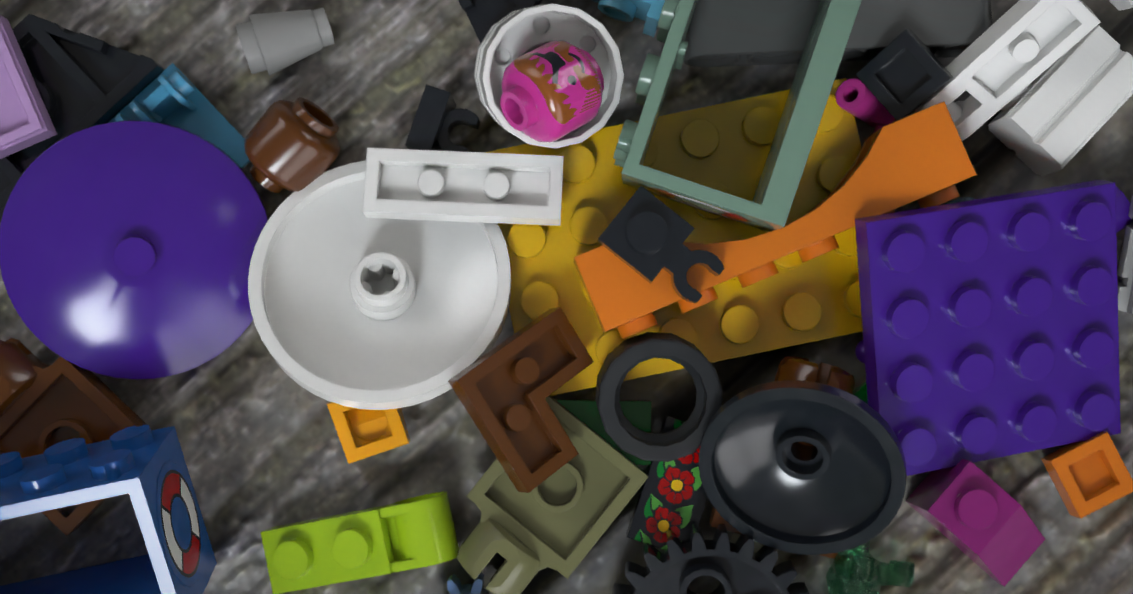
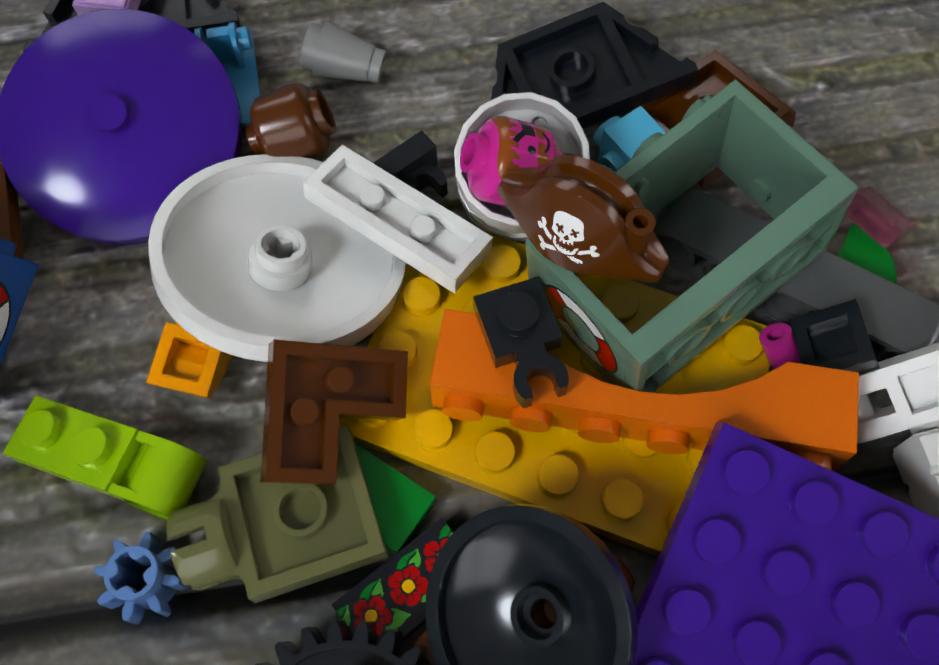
camera: 35 degrees right, 20 degrees down
black tyre [595,332,723,462] -> none
none -> reddish brown hat [497,155,670,283]

